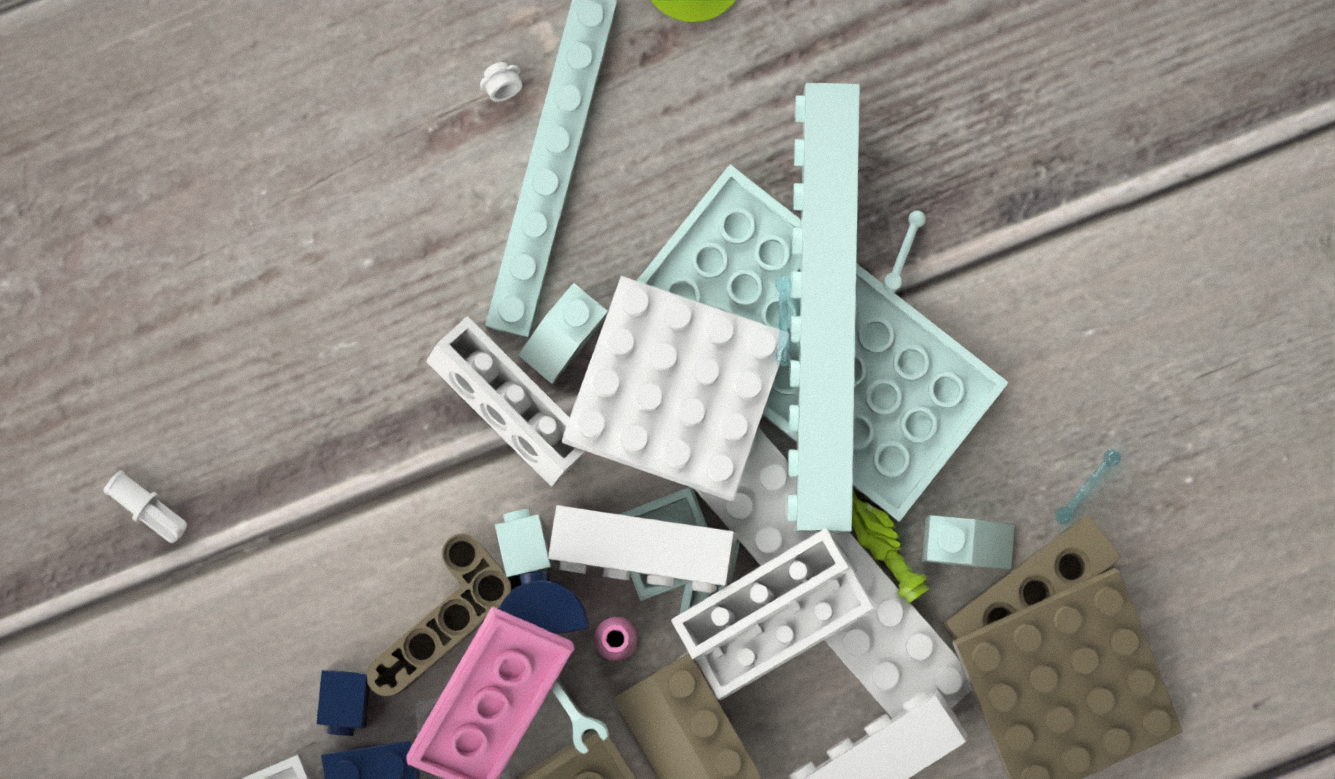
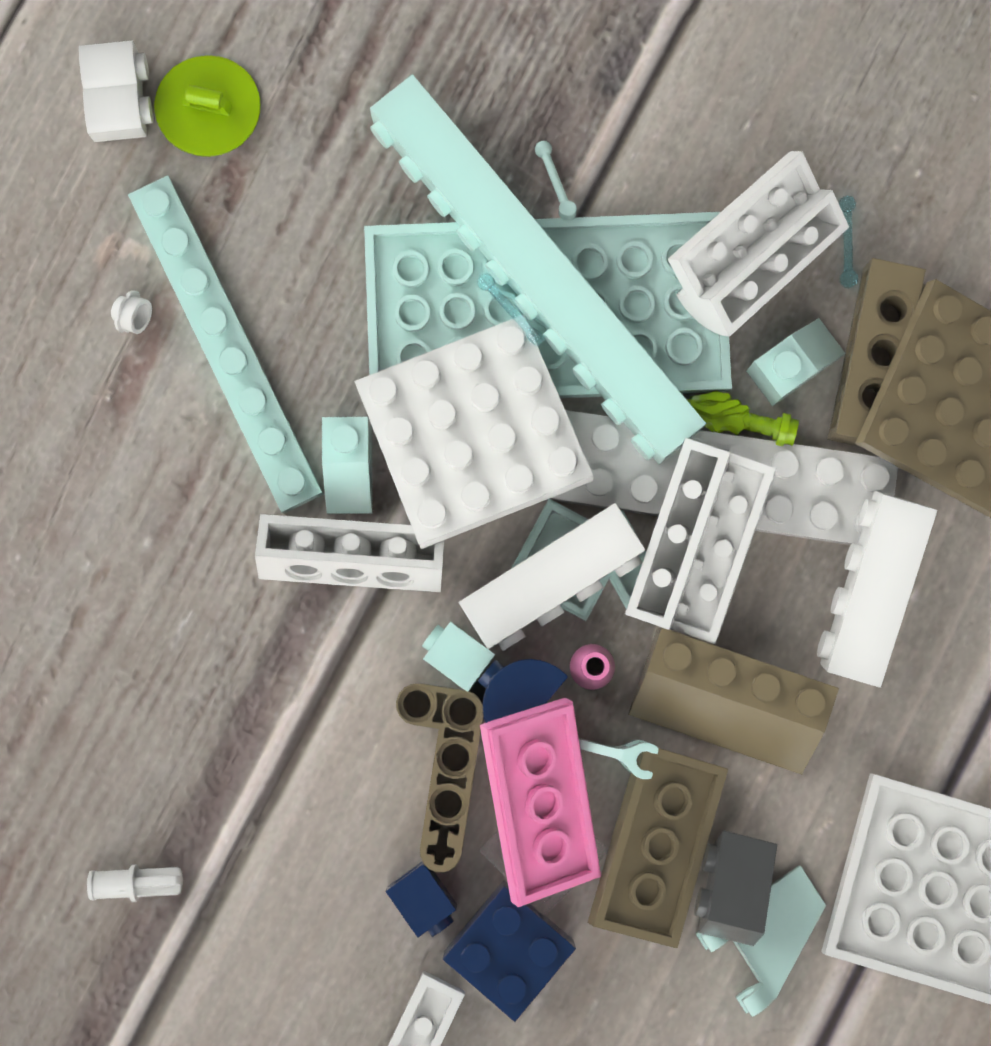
camera: 40 degrees left, 0 degrees up
none -> white brick [668,151,849,337]

